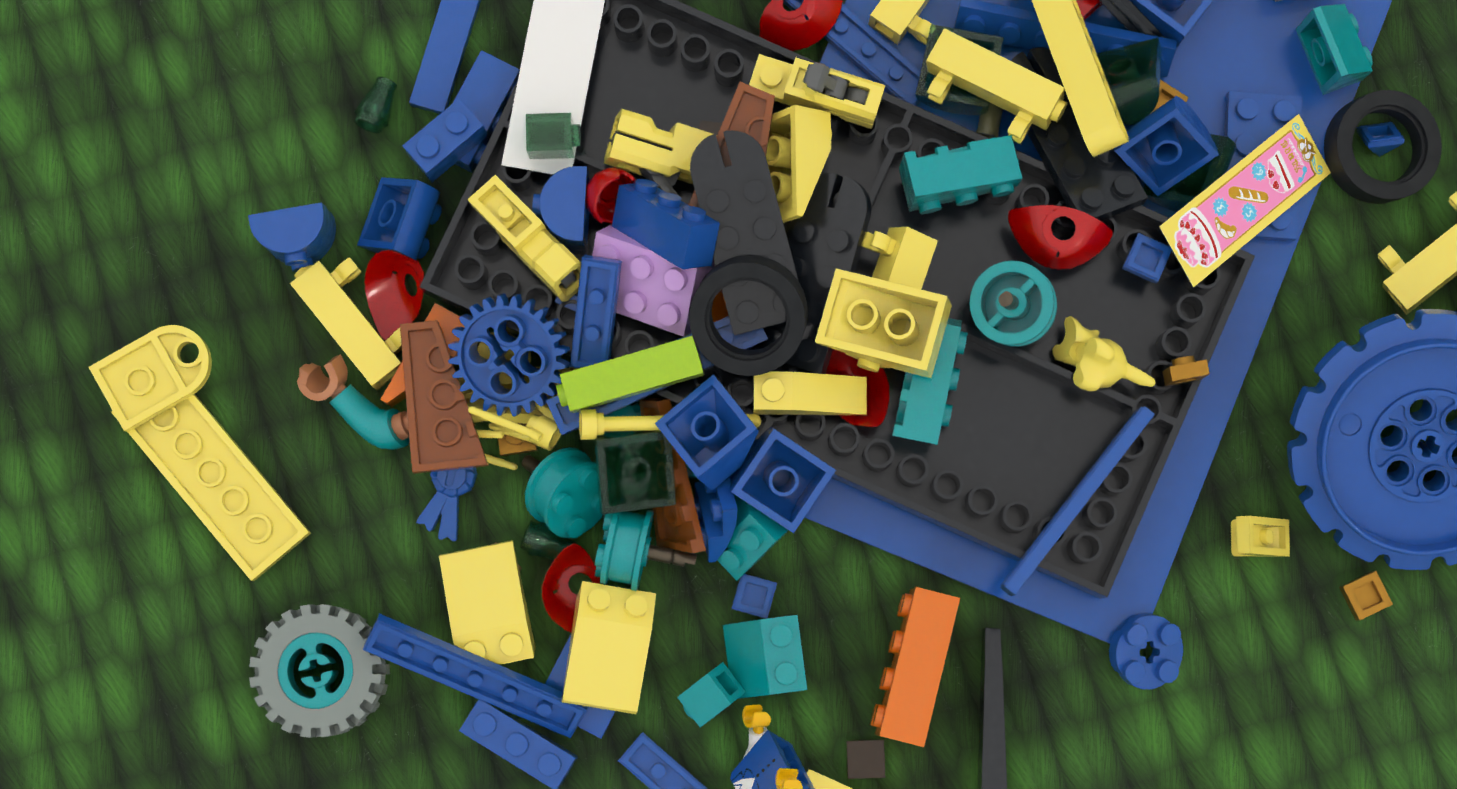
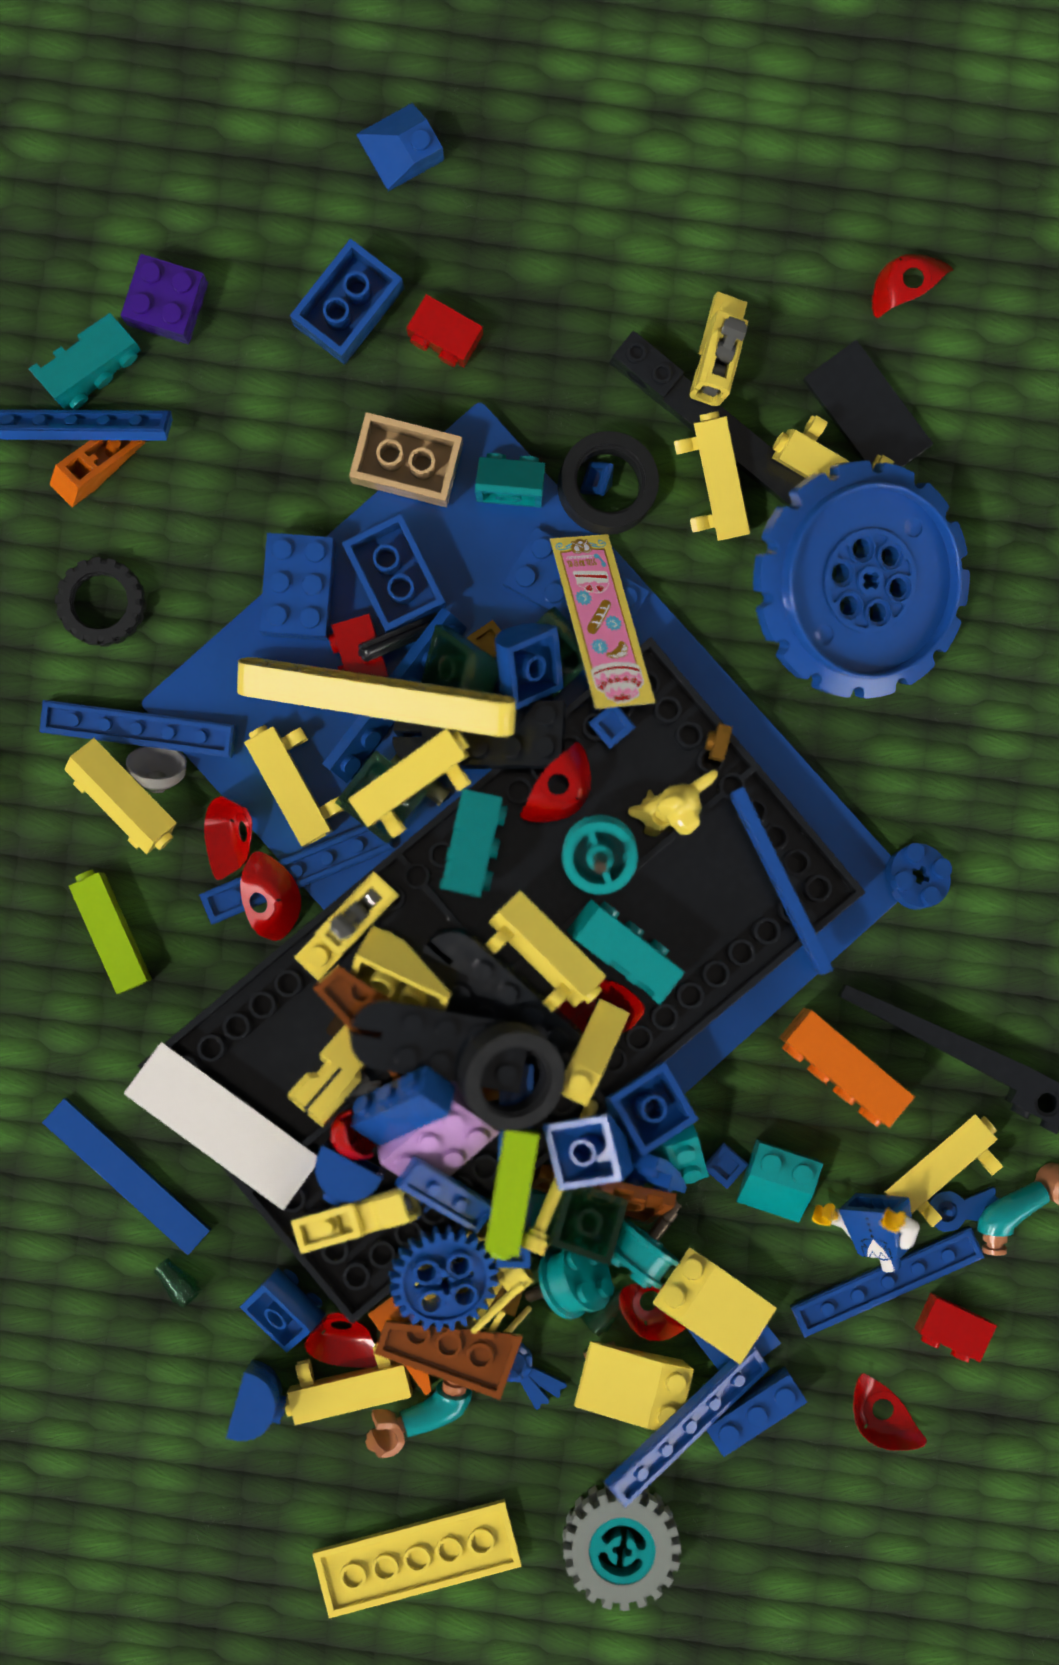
camera: 65 degrees left, 5 degrees up
light yellow tile [89,325,212,432] -> none
blue brick [403,98,488,182] -> none
blue brick [453,50,520,173] -> none
clear green brick [526,113,581,159] -> none
teal brick [677,662,746,727] -> none
light yellow slope [815,269,952,378] -> none
dark brown tile [846,740,886,779] -> none
light yellow slope [1231,516,1290,557] -> none
pearl gold plate [1339,571,1393,621] -> none

